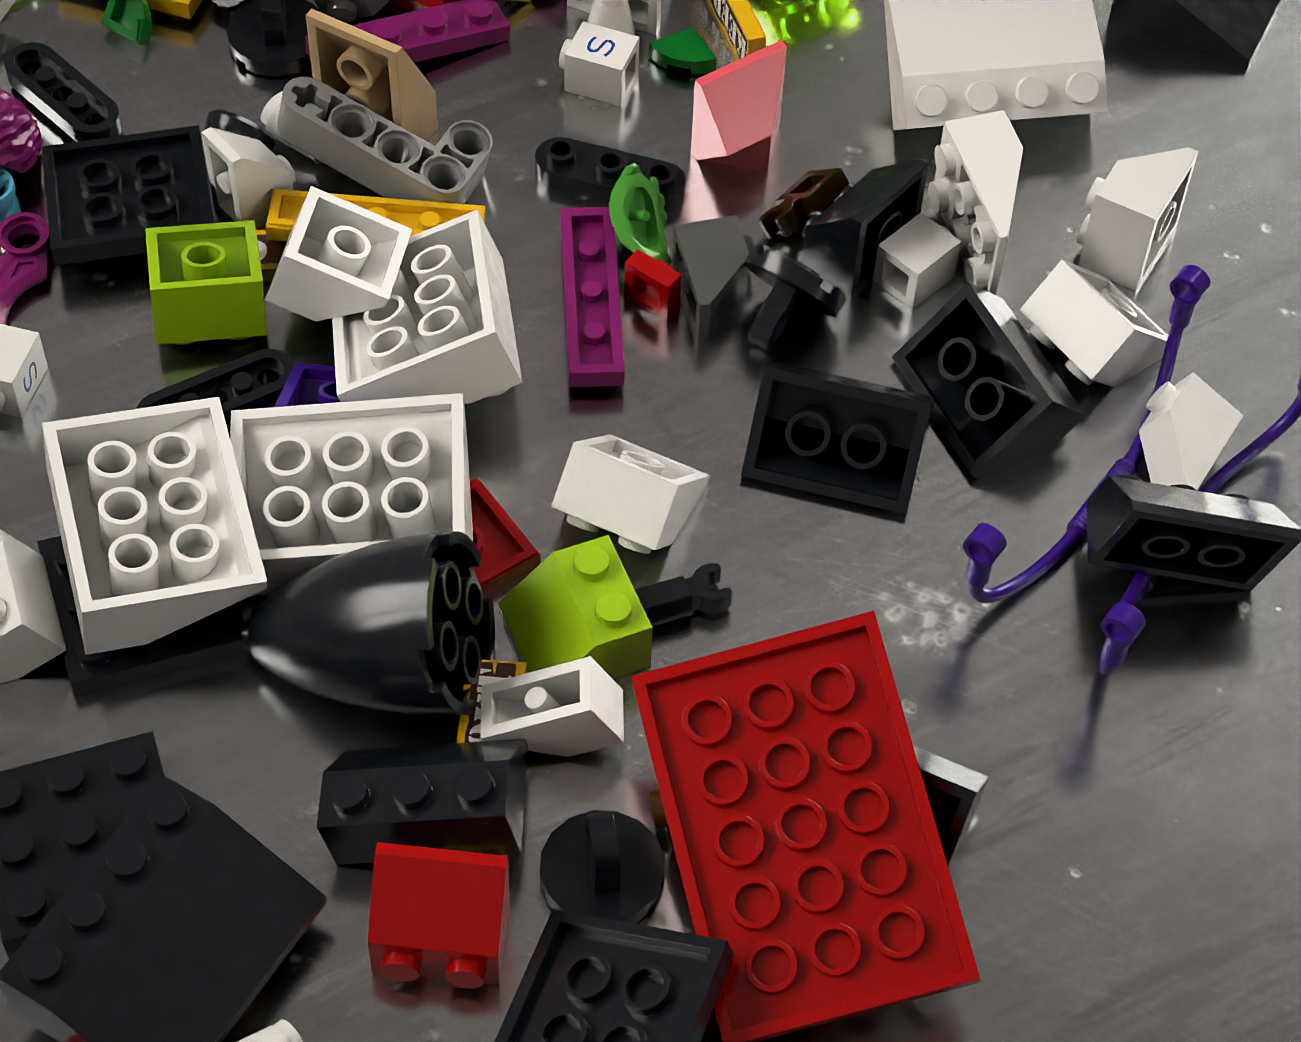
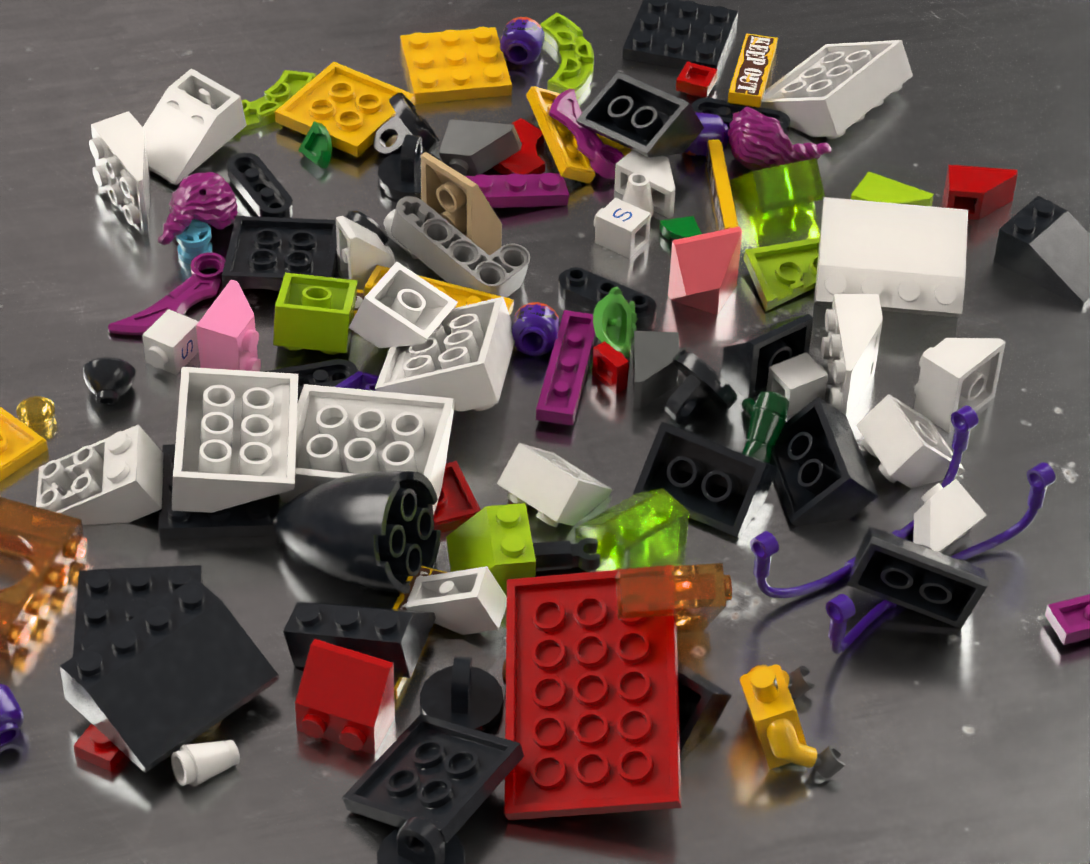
camera: 15 degrees right, 10 degrees down
dark brown plate [758,168,849,238] -> none
none -> bright pink slope [196,280,261,372]
none -> dark purple head [512,302,560,357]
none -> clear neon green slope [575,489,689,570]
none -> clear orange arch [615,563,732,633]
none -> yellow torso [739,664,846,779]
none -> dark green piece [741,391,789,463]
none -> lime wing [744,237,820,311]

